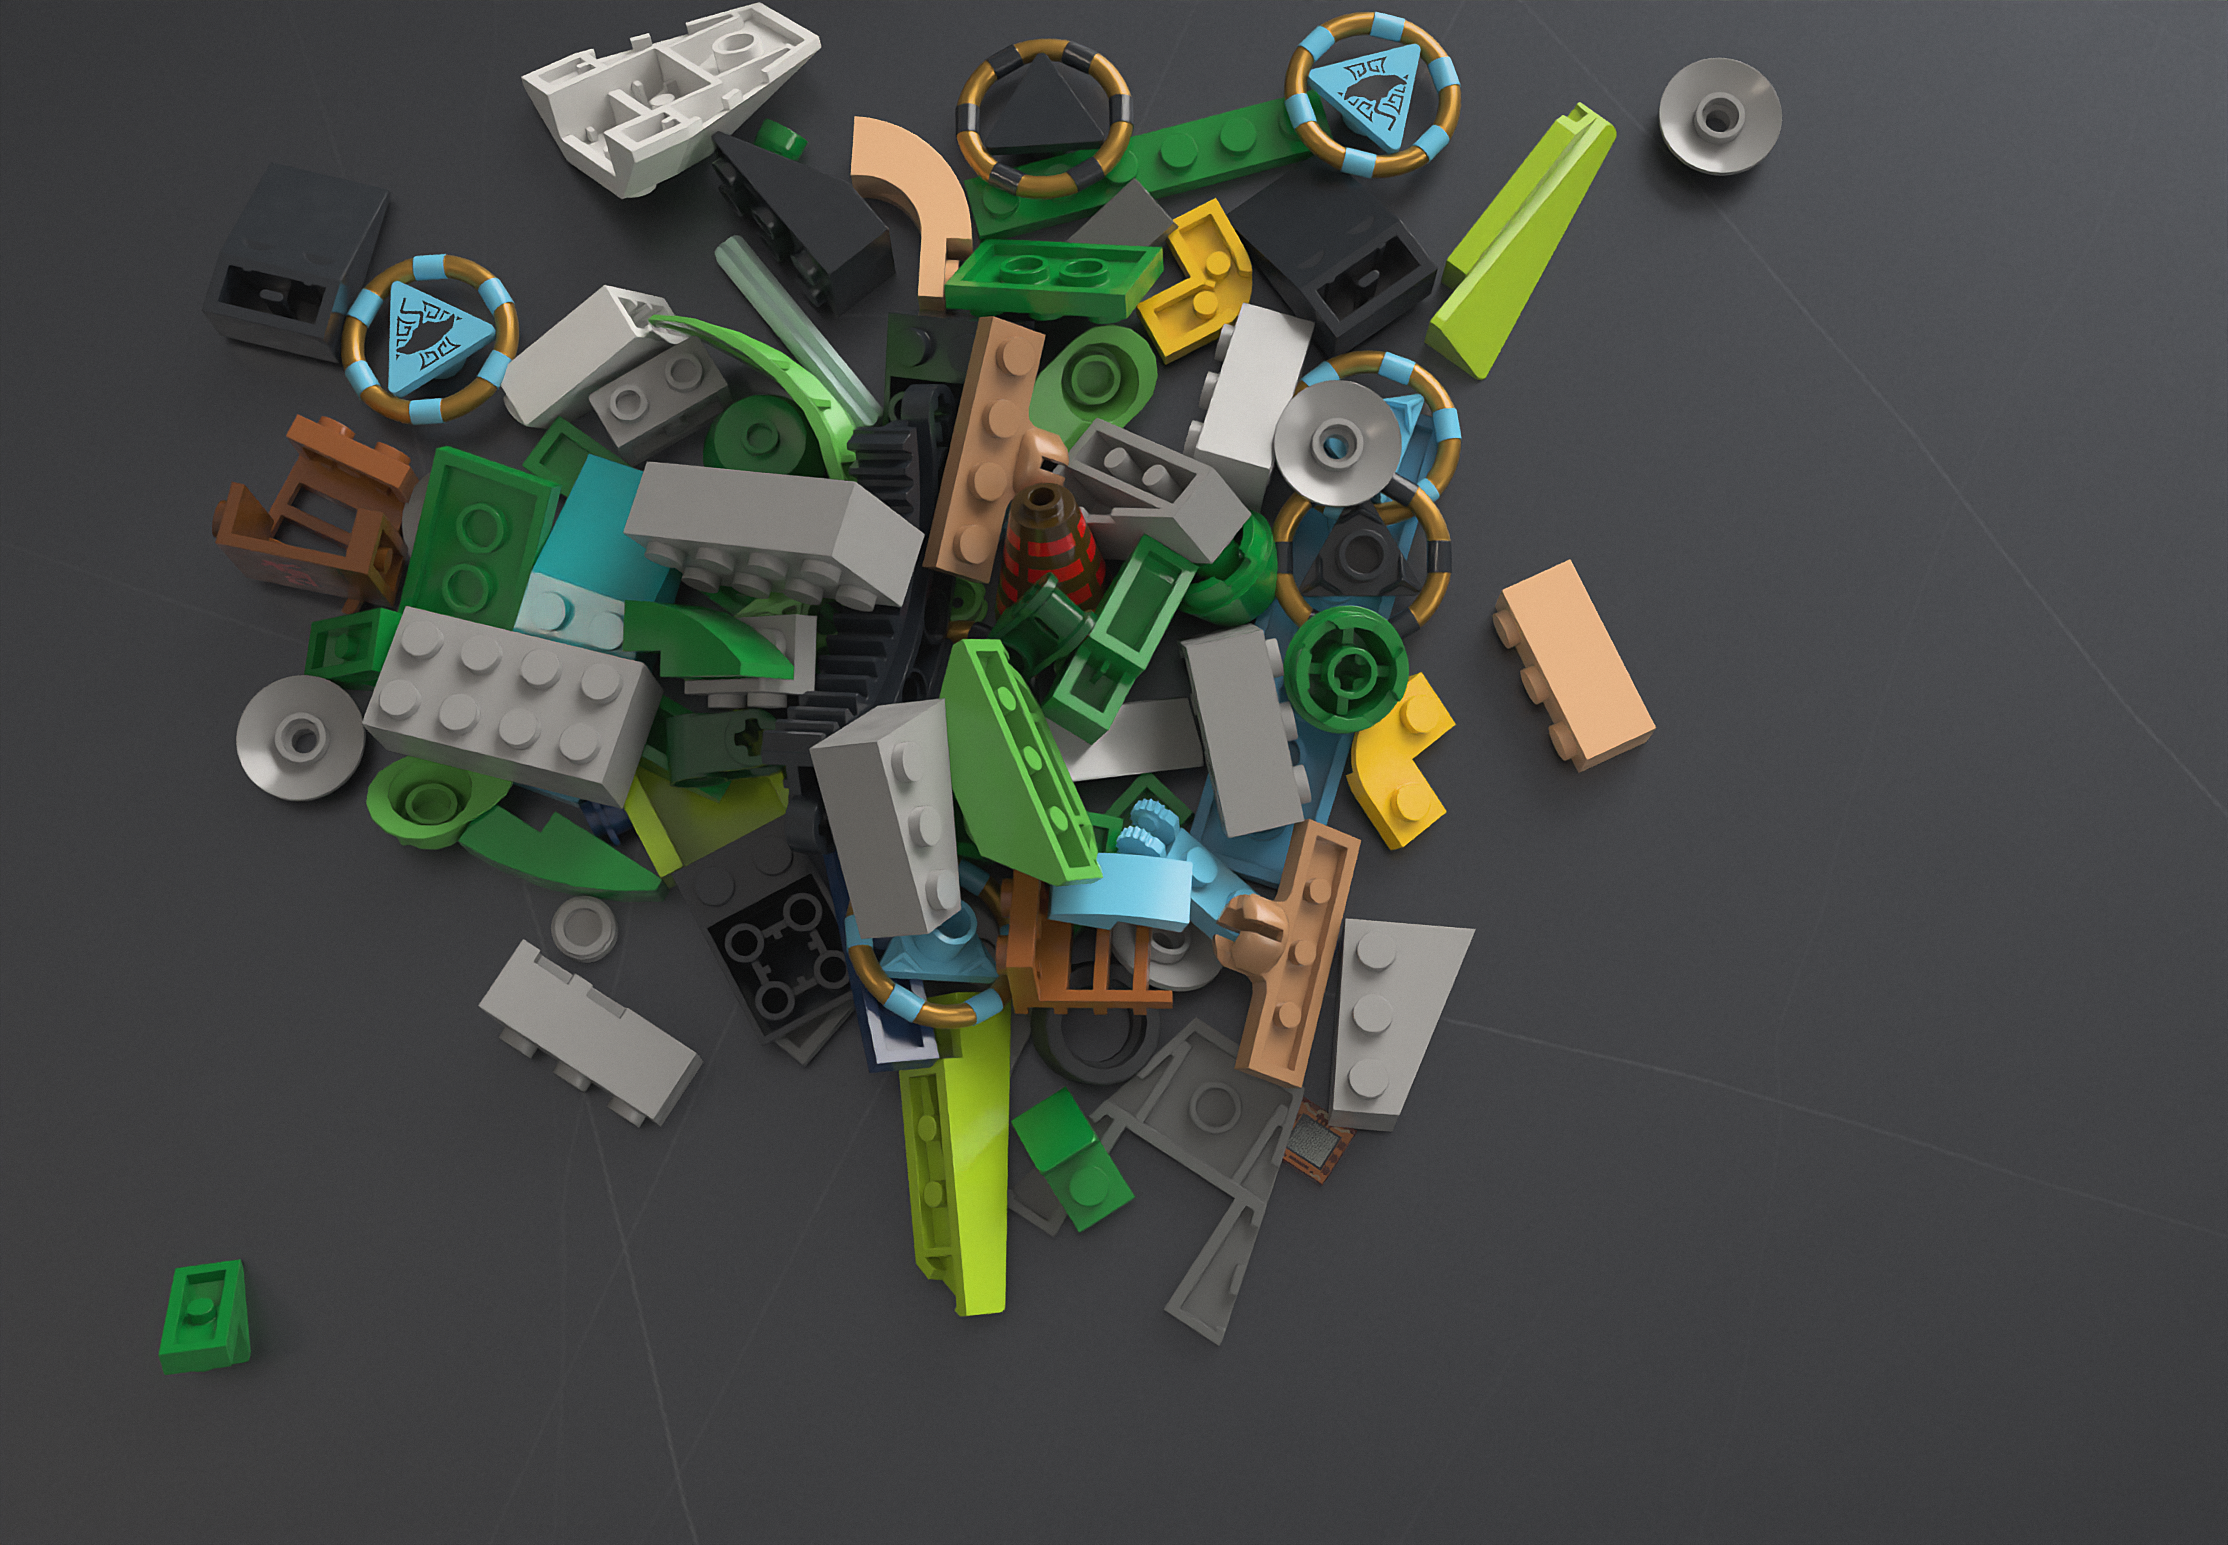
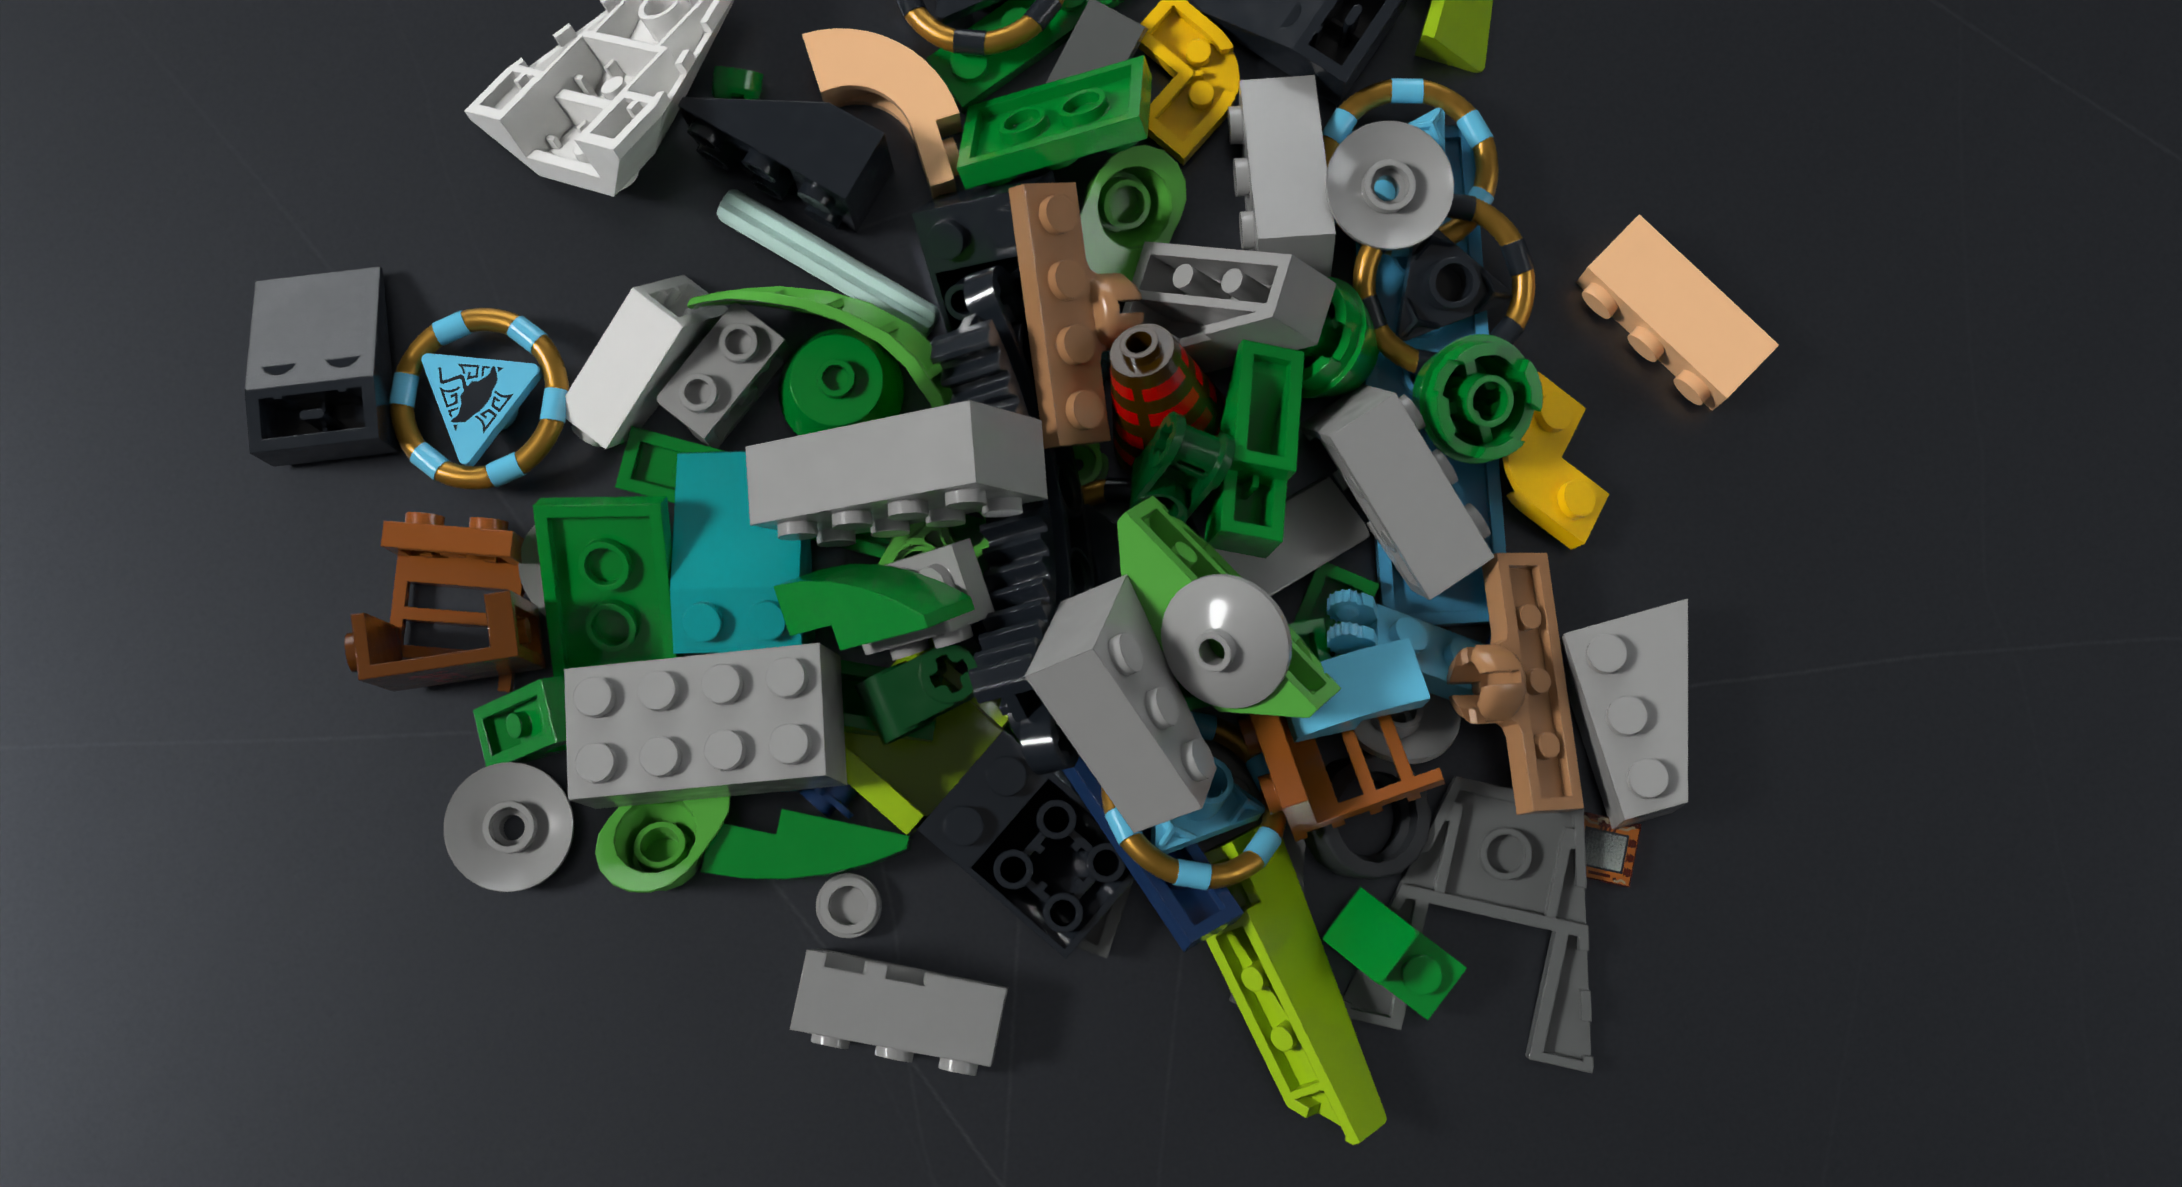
camera: 20 degrees left, 5 degrees up
none -> light grey dish [1161,574,1292,708]

